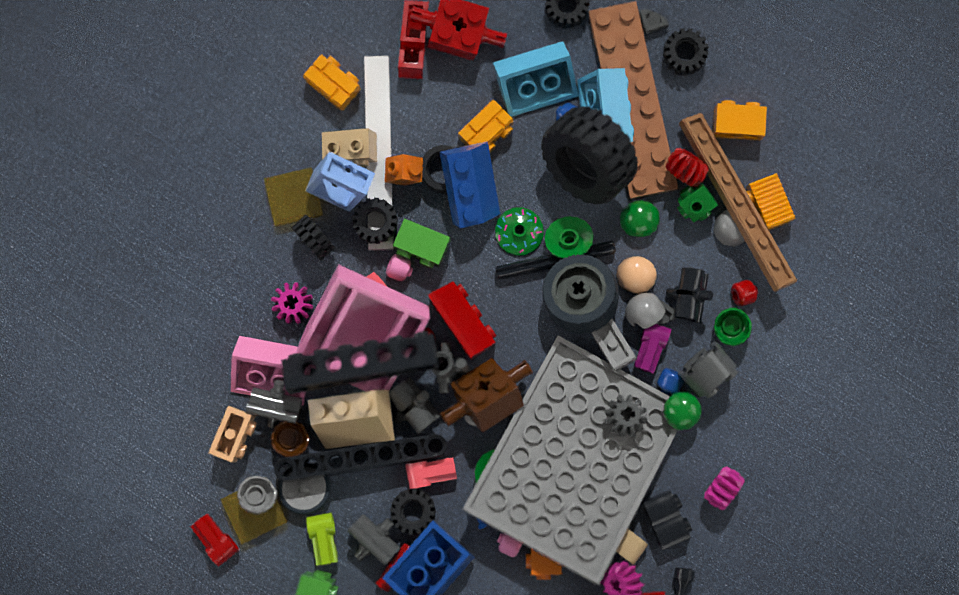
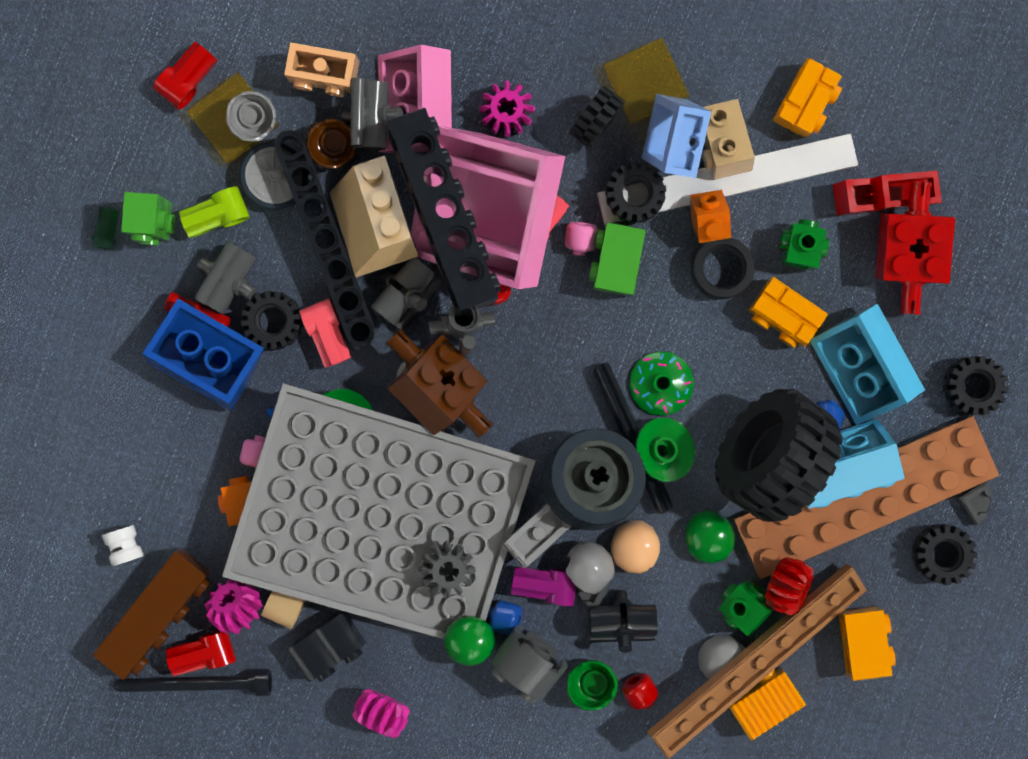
camera: 75 degrees right, 5 degrees up
red slope [428,281,497,361] -> none
blue slope [440,141,500,228] -> none
none -> green brick [779,219,829,271]

